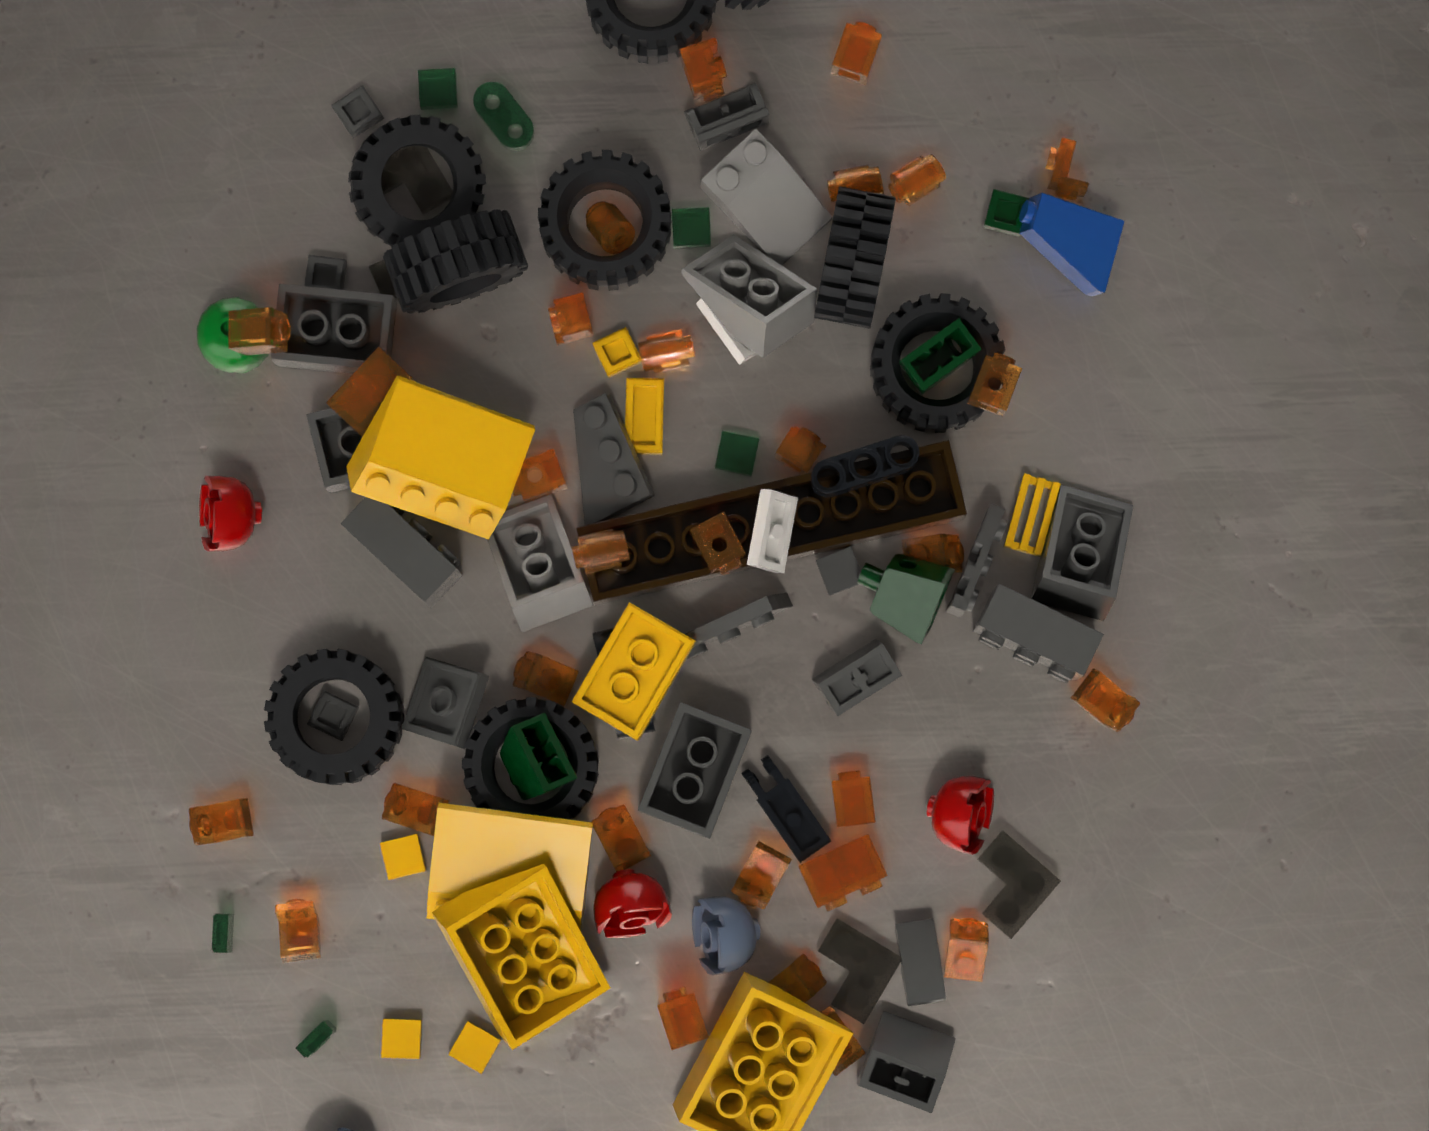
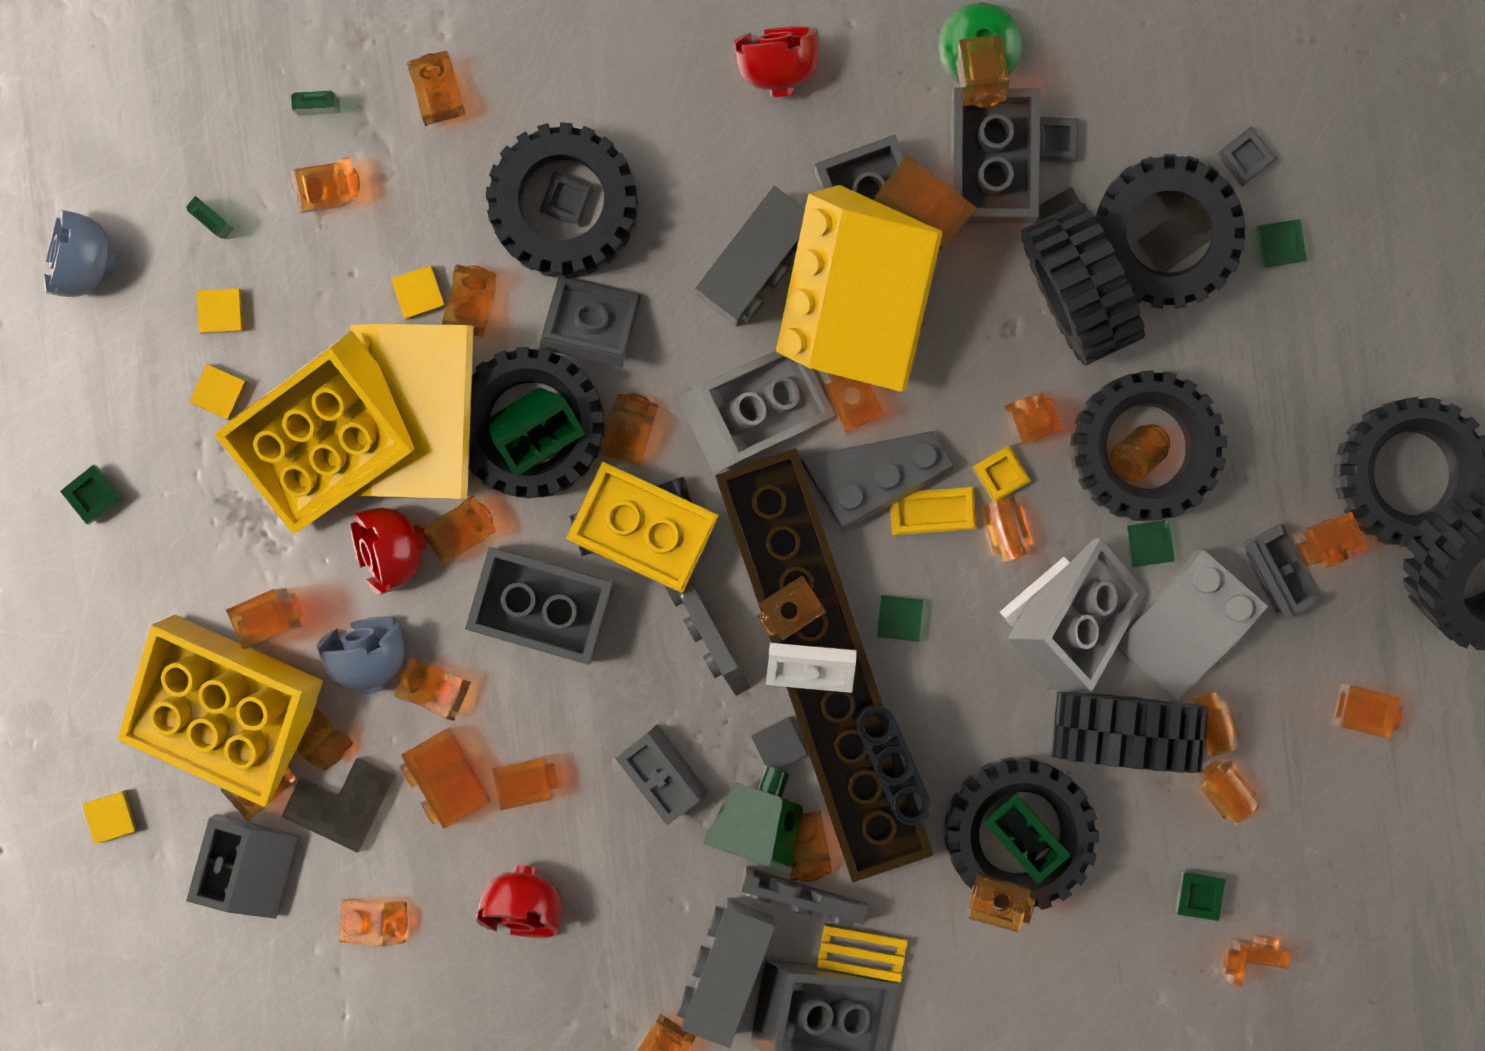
camera: 85 degrees right, 5 degrees up
clear green plate [473,82,534,151] -> none
clear orange brick [571,529,630,575] -> none
black hinge [741,755,831,863] -> none
clear orange brick [775,426,827,475] -> none
dark grey slope [895,918,946,1006] -> none
clear smoke plate [977,830,1061,939] -> none
blue slope [1019,193,1124,297] -> none

